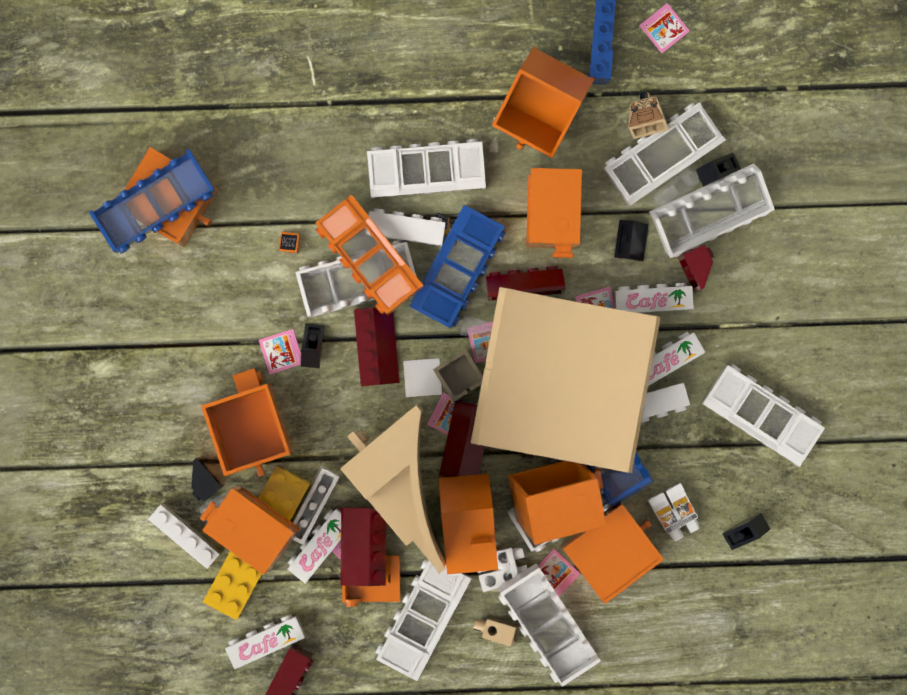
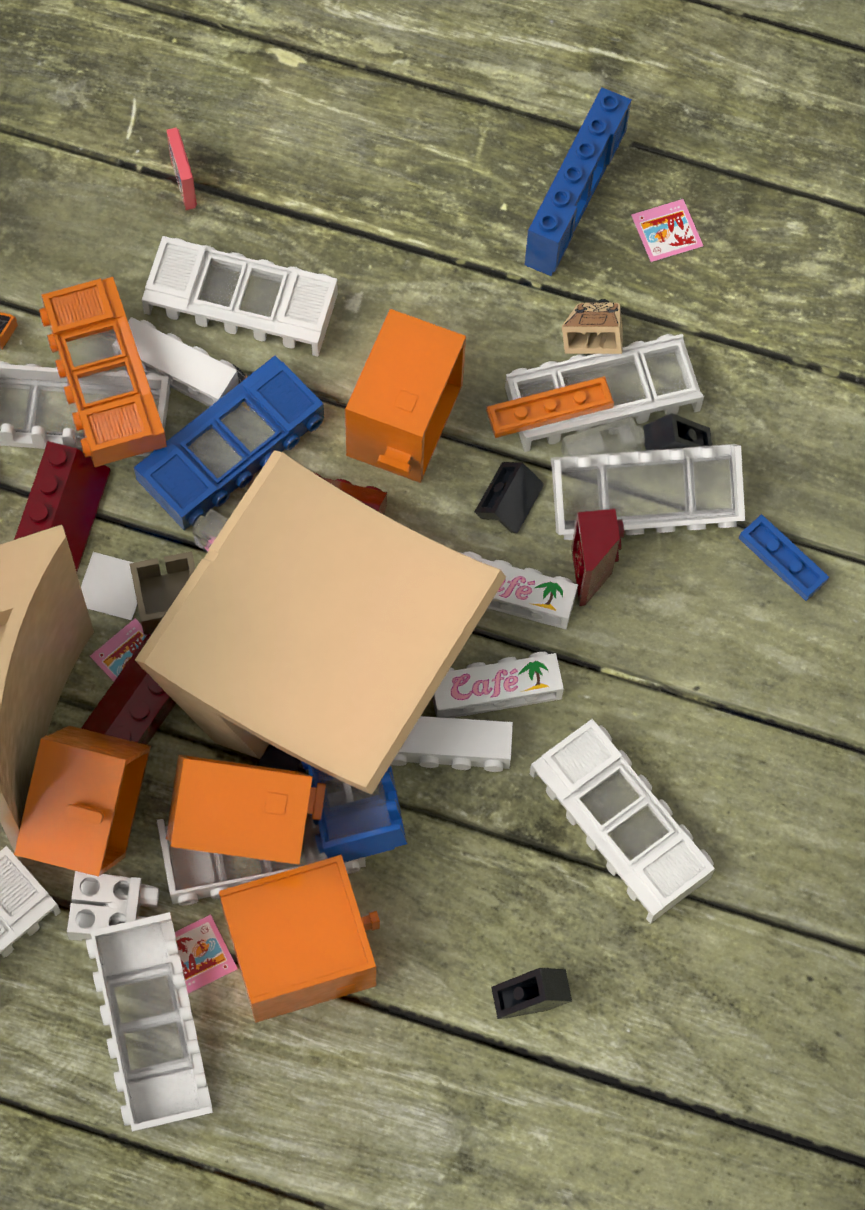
camera: 20 degrees right, 20 degrees down
tan torso [474,617,521,647] -> none
orange piece [492,46,594,158] -> none
white hips [647,483,700,542] -> none
none -> coral tile [166,127,197,210]
none -> orange tile [486,376,614,438]
none -> blue plate [739,514,829,601]

